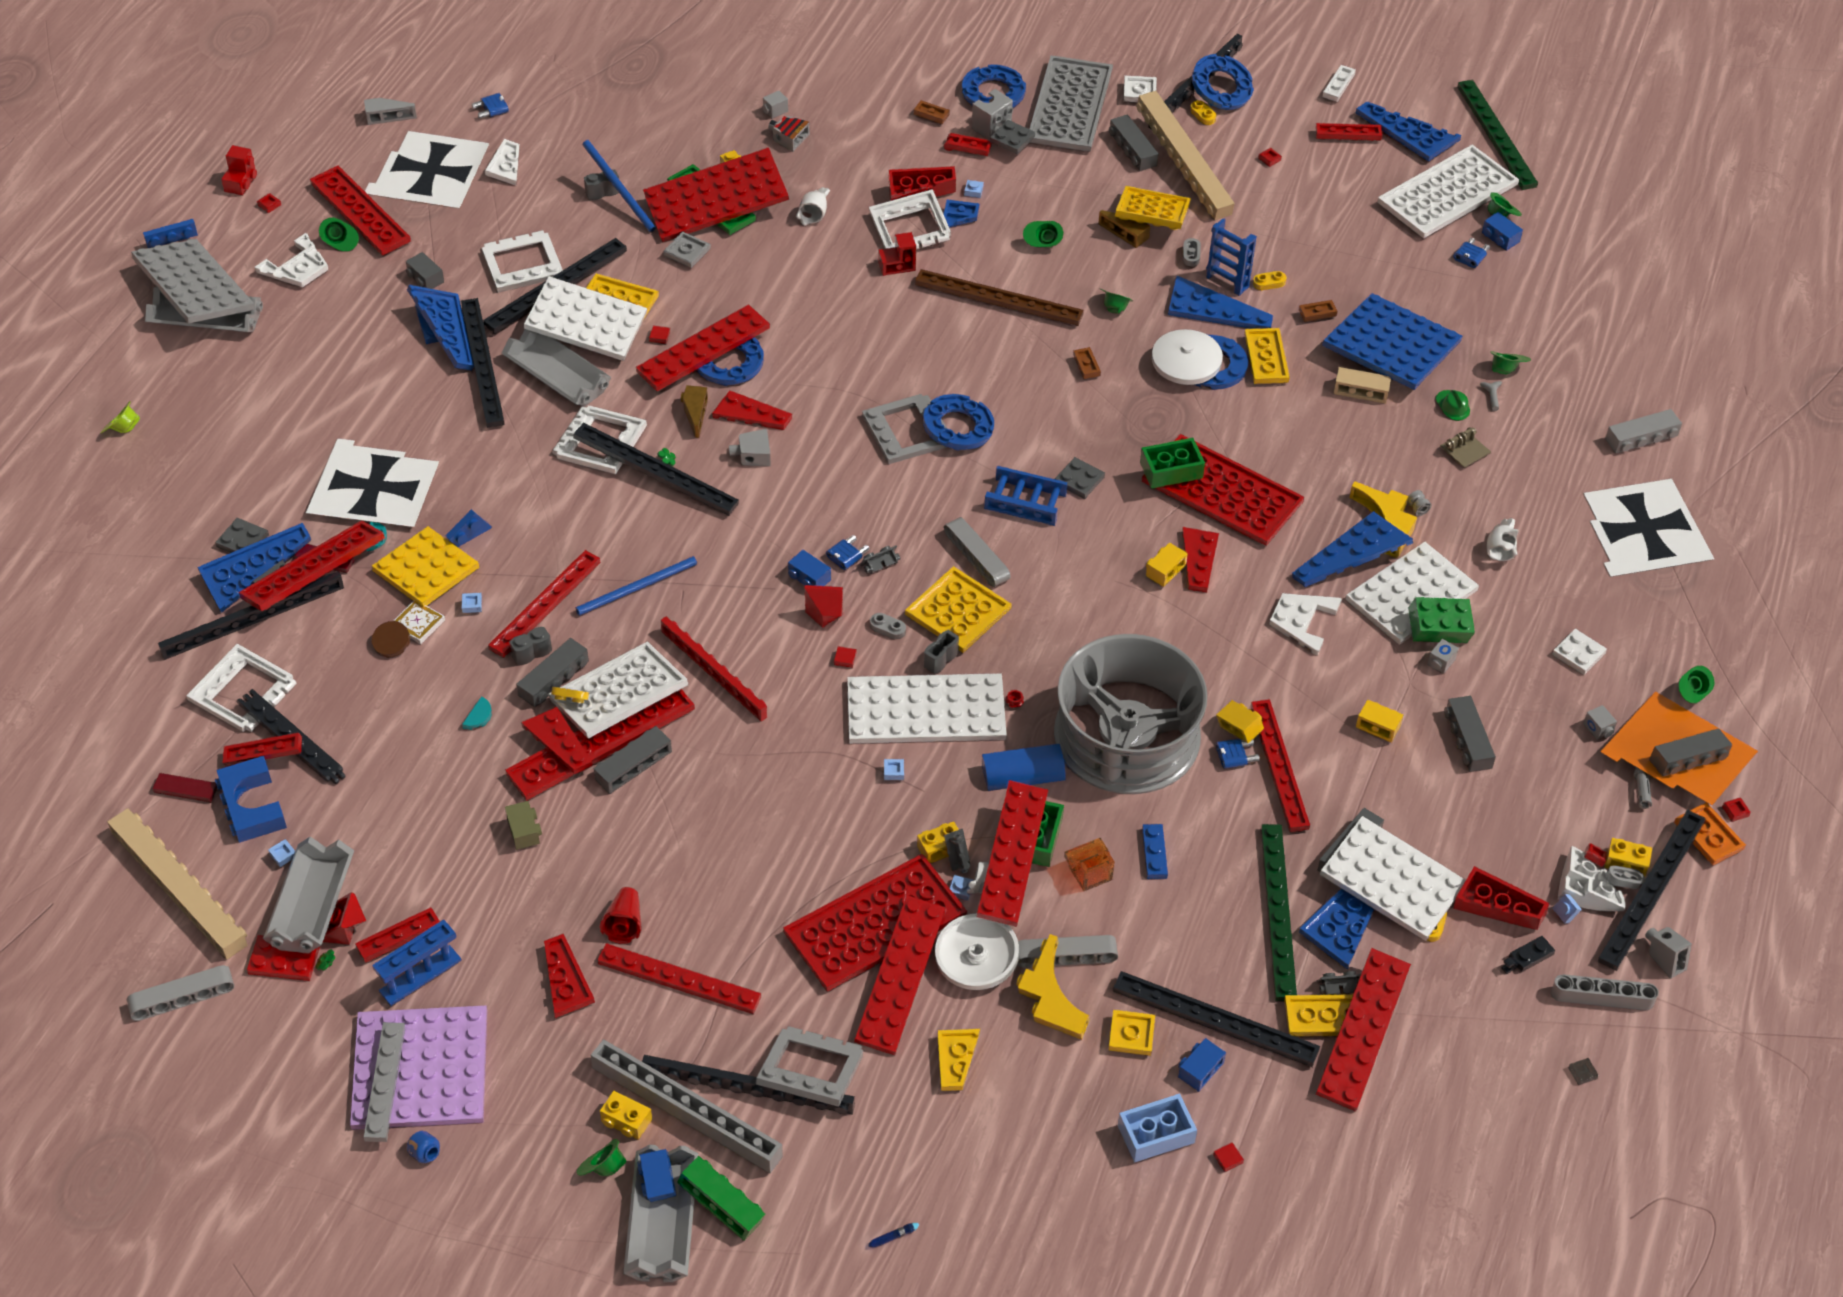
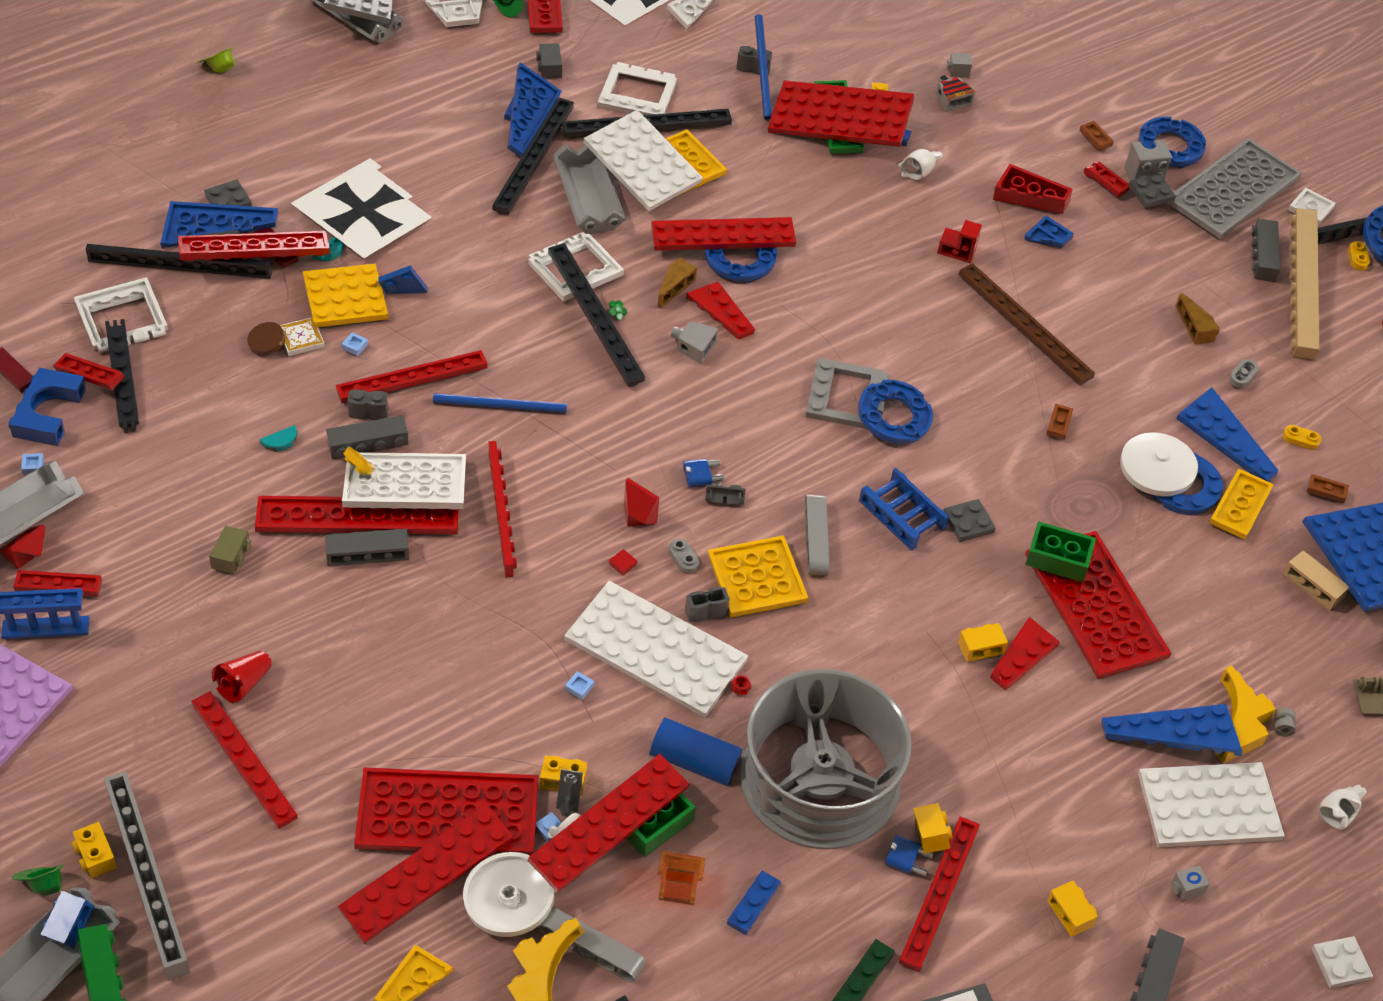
camera: 30 degrees right, 0 degrees up
red wing [521,707,592,774] -> none
red wing [544,933,595,1018] -> none
black plate [642,1055,855,1115] -> none
red tile [649,325,670,344] -> none
light grey plate [663,232,711,268] -> none
light grey hinge [756,1026,863,1107] -> none
blue brick [788,550,831,586] -> none
white hinge [869,190,951,249] -> none
light blue plate [964,180,984,198] -> none
green piece [1023,221,1064,248] -> none
green piece [1099,288,1133,314] -> none
yellow plate [1115,186,1191,230] -> none
blue fence [1206,218,1257,296] -> none
white wing [1269,593,1341,656] -> none
green brick [1408,597,1475,643] -> none

